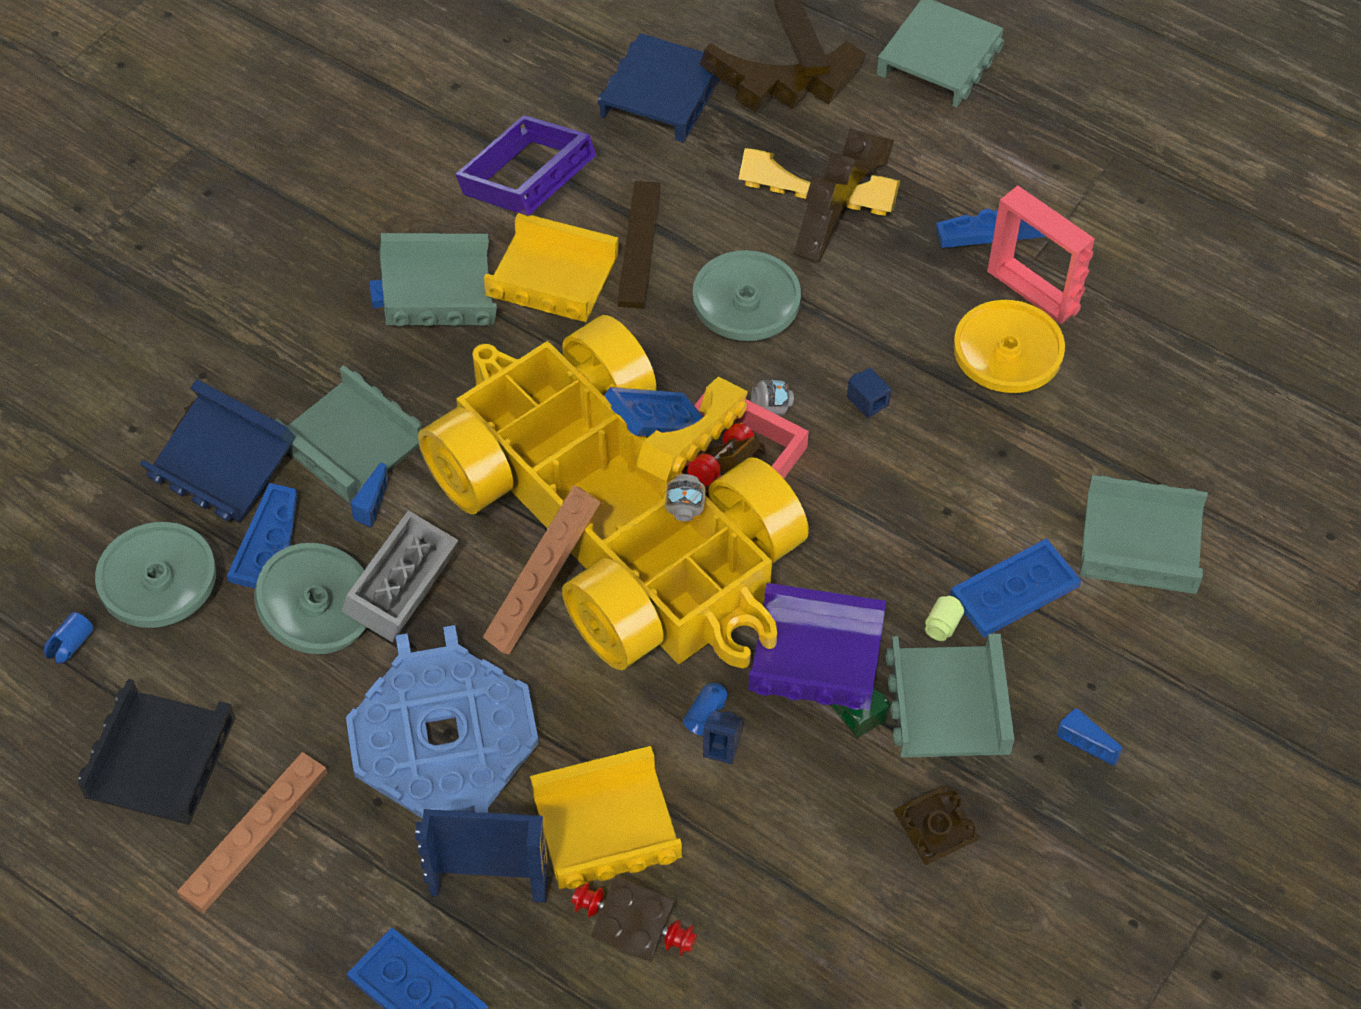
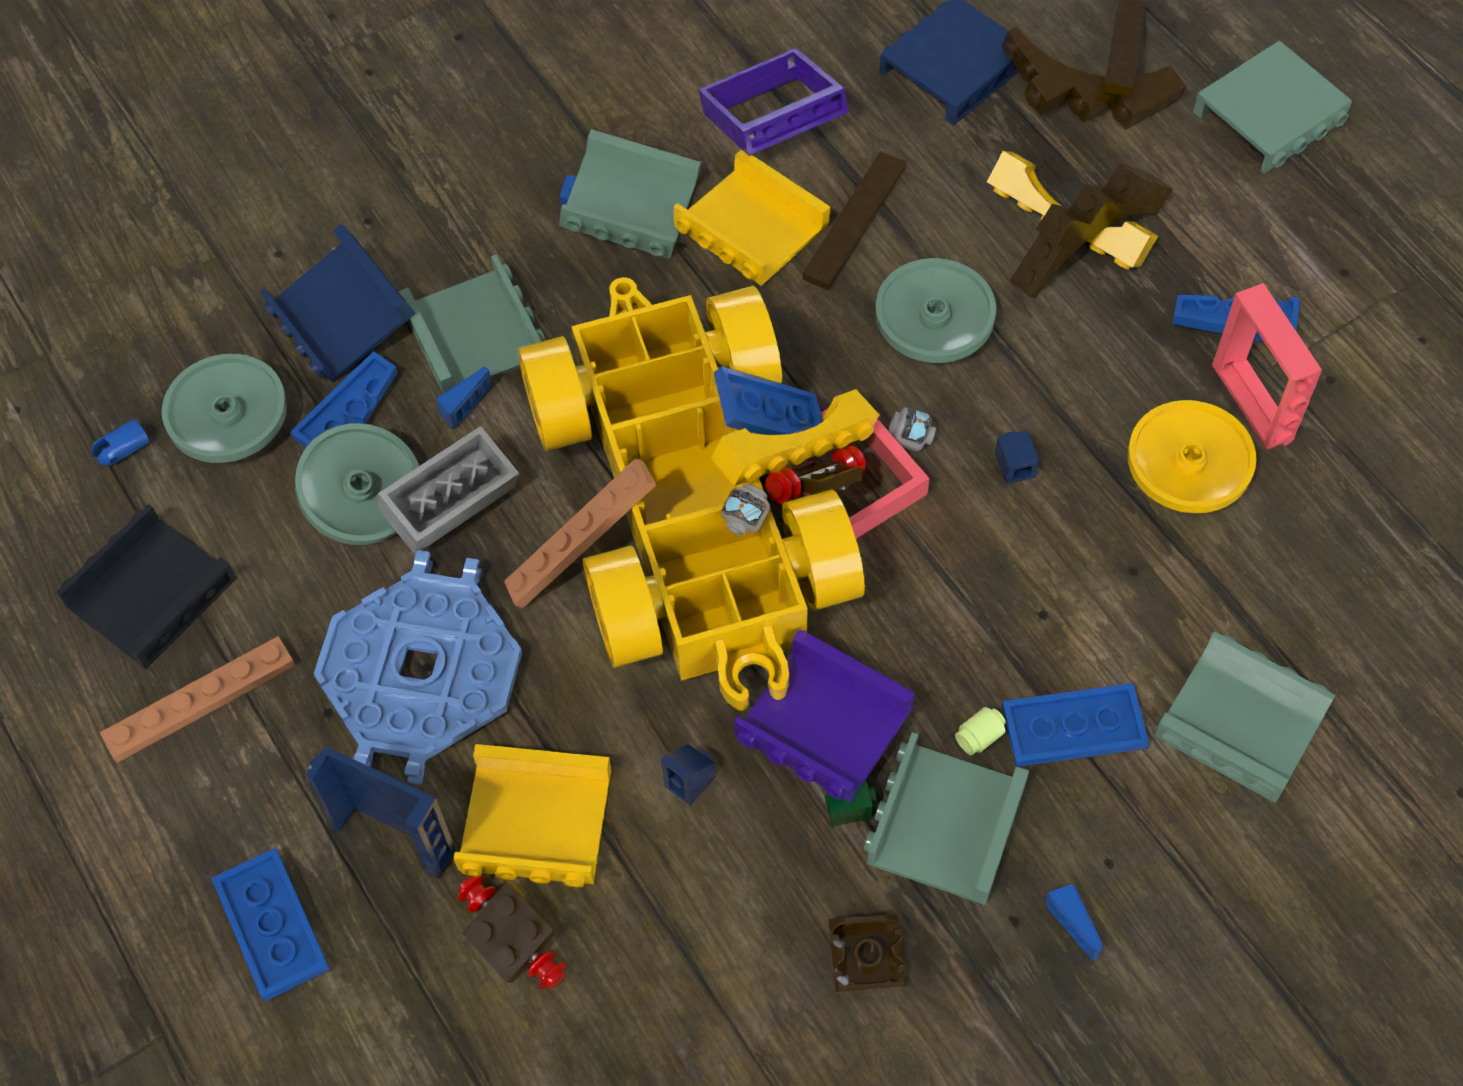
camera: 25 degrees right, 5 degrees up
blue piece [683,683,727,736] -> none

